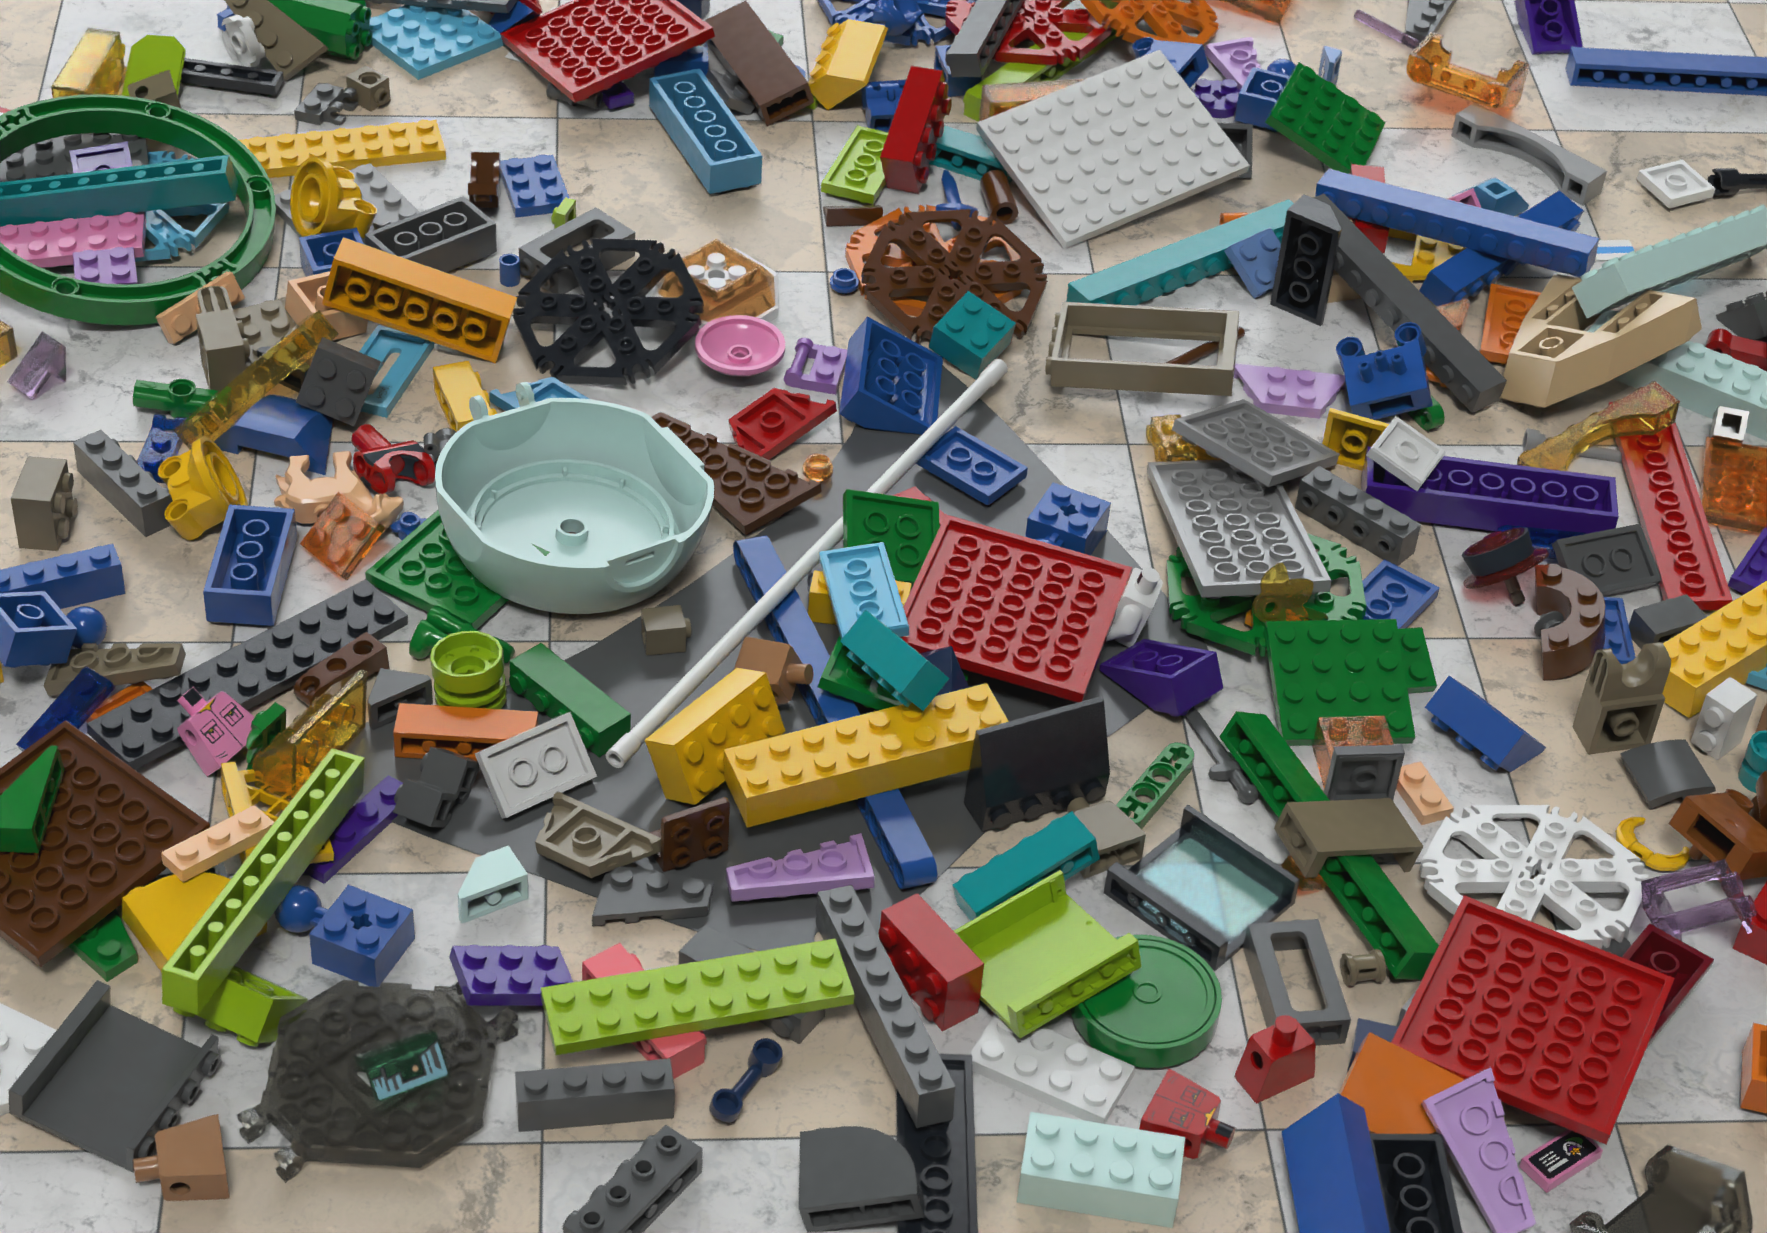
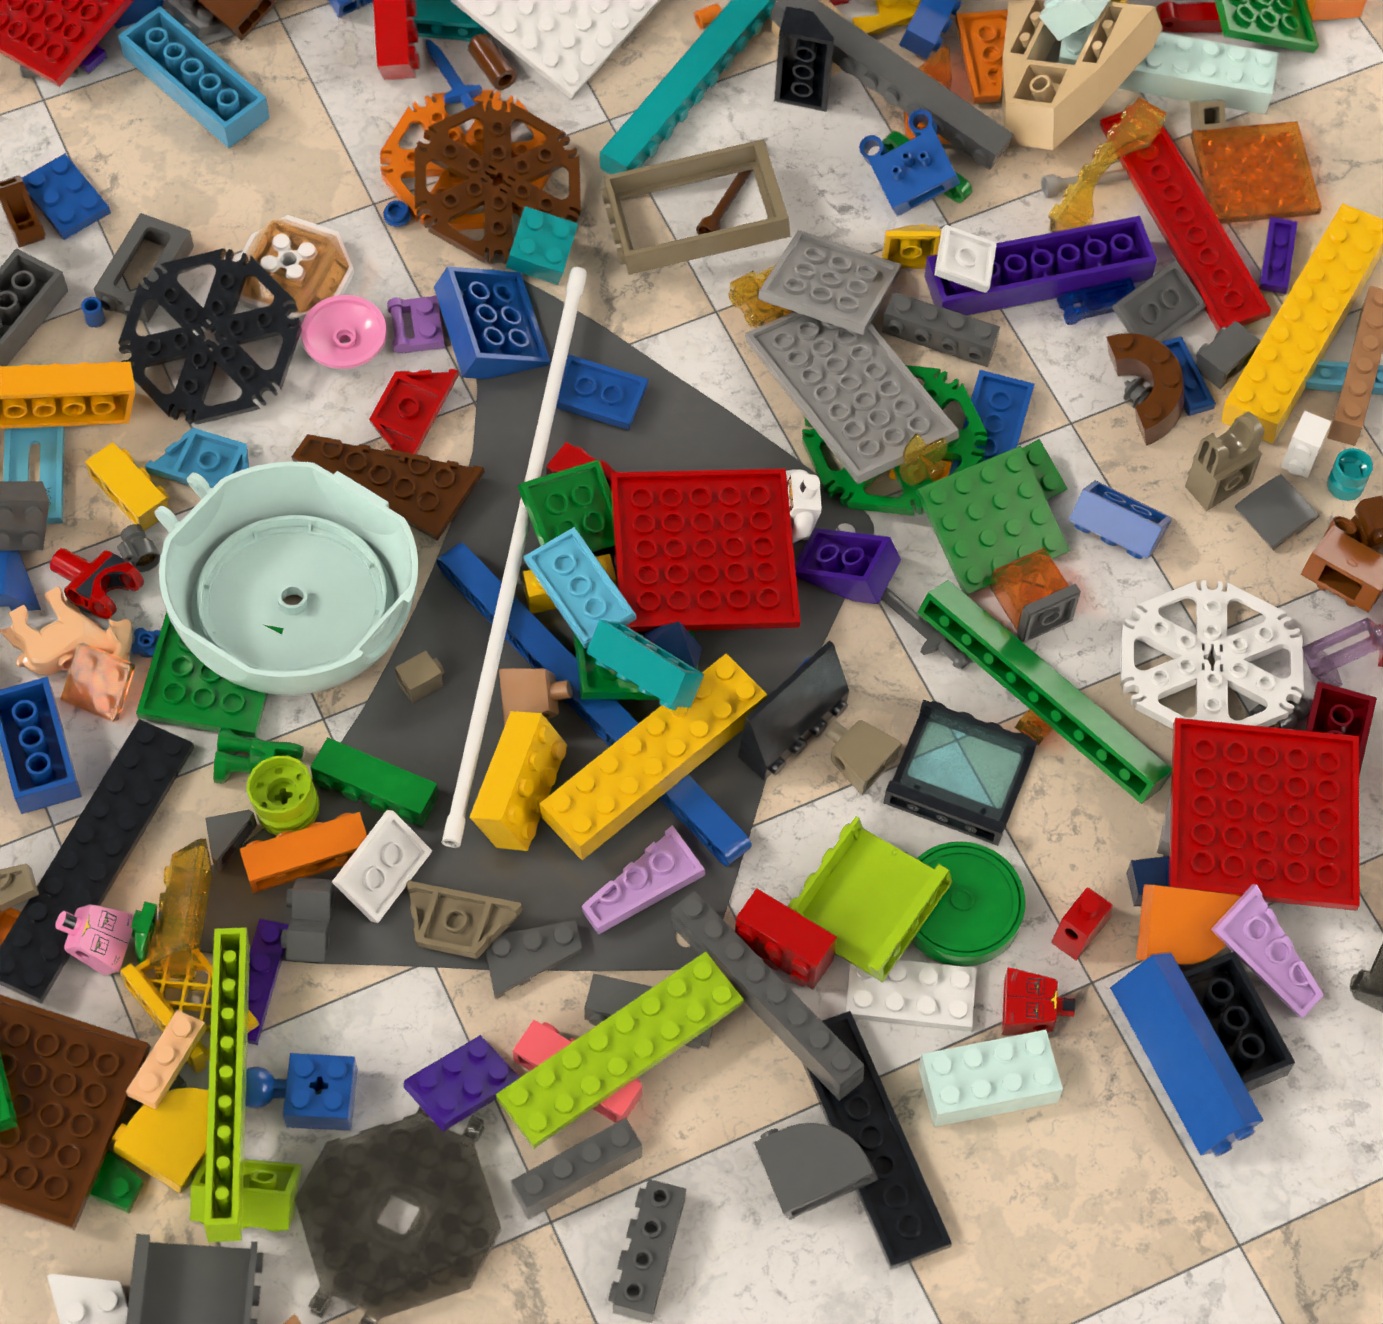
camera: 20 degrees left, 20 degrees up
reddish brown leg [294,632,390,711] -> none
panel [354,1030,449,1102] -> none
light aqua slope [458,846,528,924] -> none
lime plate [551,197,576,228] -> none
reddish brown bracket [649,797,730,872] -> none
dark blue bar [709,1038,783,1123] -> none
clear orange plate [802,454,833,482] -> none
lime plate [821,125,888,204] -> none
reddish brown slope [823,205,883,227] -> none
teal brick [952,811,1100,921] -> none
blue brick [1025,482,1111,555] -> none
green beam [1116,742,1195,829] -> none
medium blue plate [1224,227,1281,299] -> none
lavender wing [1234,364,1346,418] -> none
dark grey piece [1243,919,1351,1046] -> none
dark tan panel [1274,798,1424,878] -> none
dark tan bush [1340,949,1386,986] -> none
light nougat plate [1396,761,1454,825] -> none
piece [1462,527,1549,605] -> none
tile [1519,1129,1603,1193] -> none
yellow piece [1615,817,1690,871] -> none

